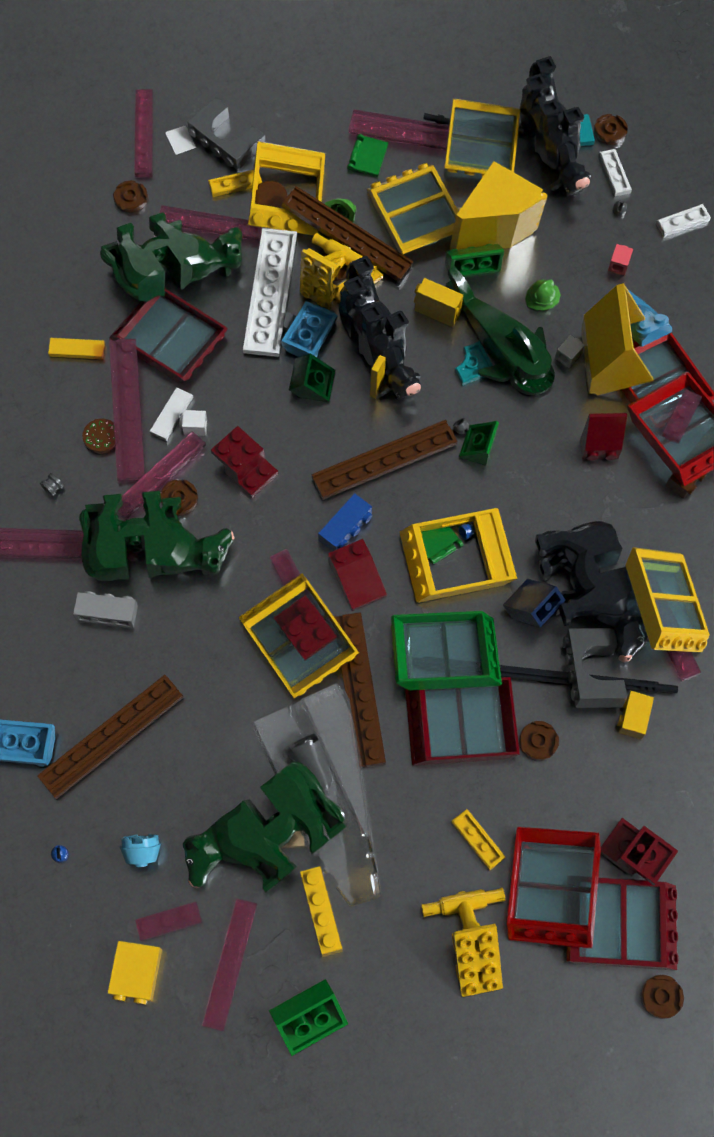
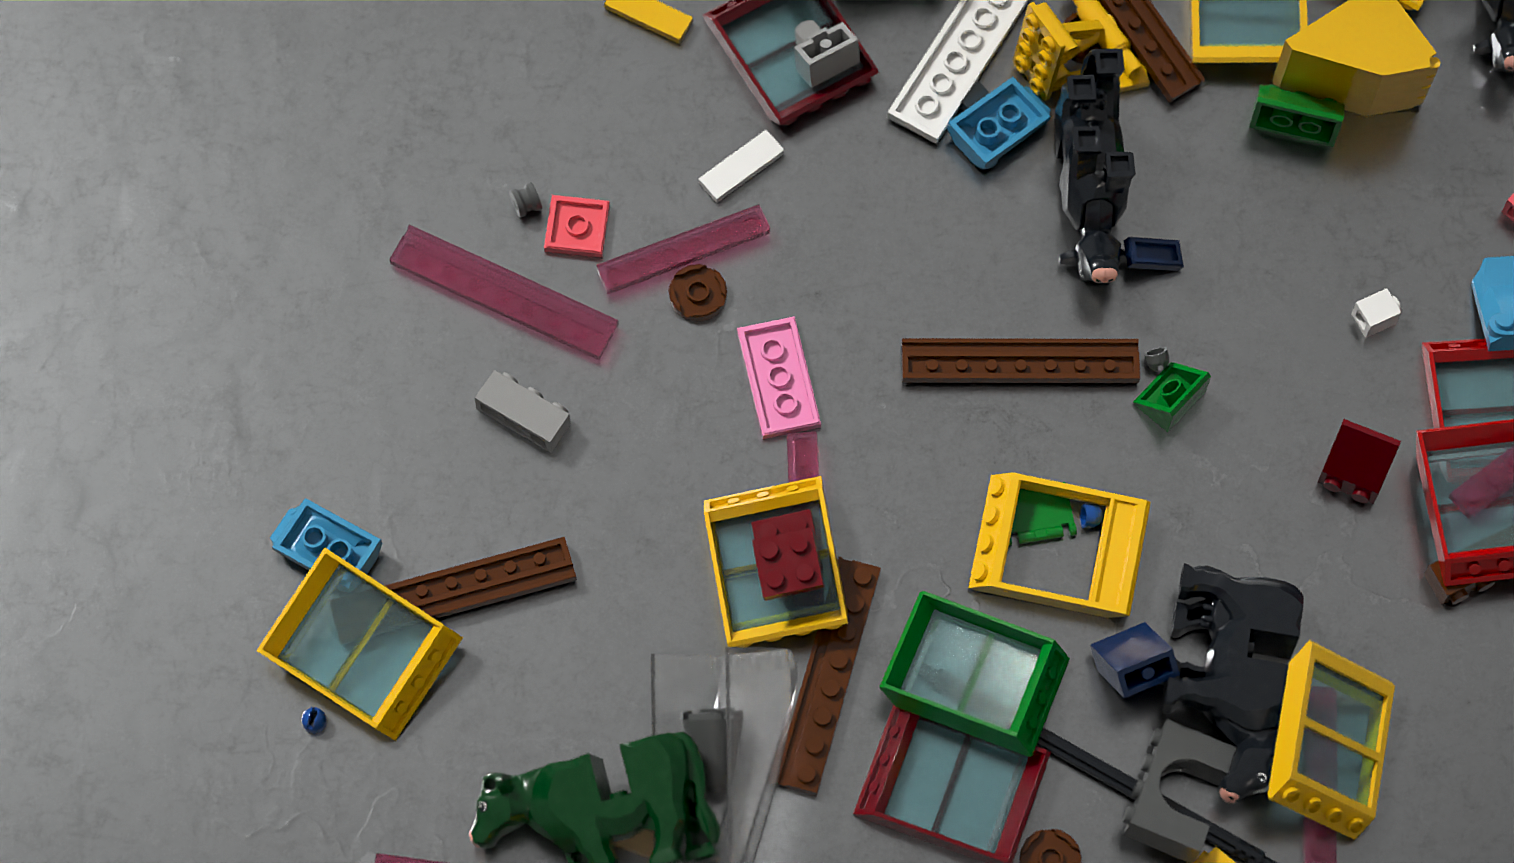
camera: 25 degrees right, 0 degrees up
dark green animal [79,491,235,581] -> none
reddish brown tile [82,418,120,454] -> none
clear pink plate [109,339,145,481] -> none
medium azure cone [119,834,161,867] -> none
white brick [179,410,207,436] -> none
dark red bracket [211,426,278,498] -> none
dark green slope [289,353,336,402] -> none
blue brick [318,493,373,551] -> none
dark red slope [328,539,387,611] -> none
yellow tile [370,355,386,399] -> none
yellow brick [414,278,463,327] -> none
dark green animal [445,266,555,395] -> none
teal tile [455,341,493,386] -> none
bright green piece [525,279,561,310] -> none
yellow windscreen [581,283,654,396] -> none
none -> clear light blue window [256,548,463,741]
none -> coral tile [544,195,610,258]
none -> bright pink tile [737,316,821,439]
none -> light grey brick [794,21,860,88]
none -> dark blue tile [1123,237,1184,271]

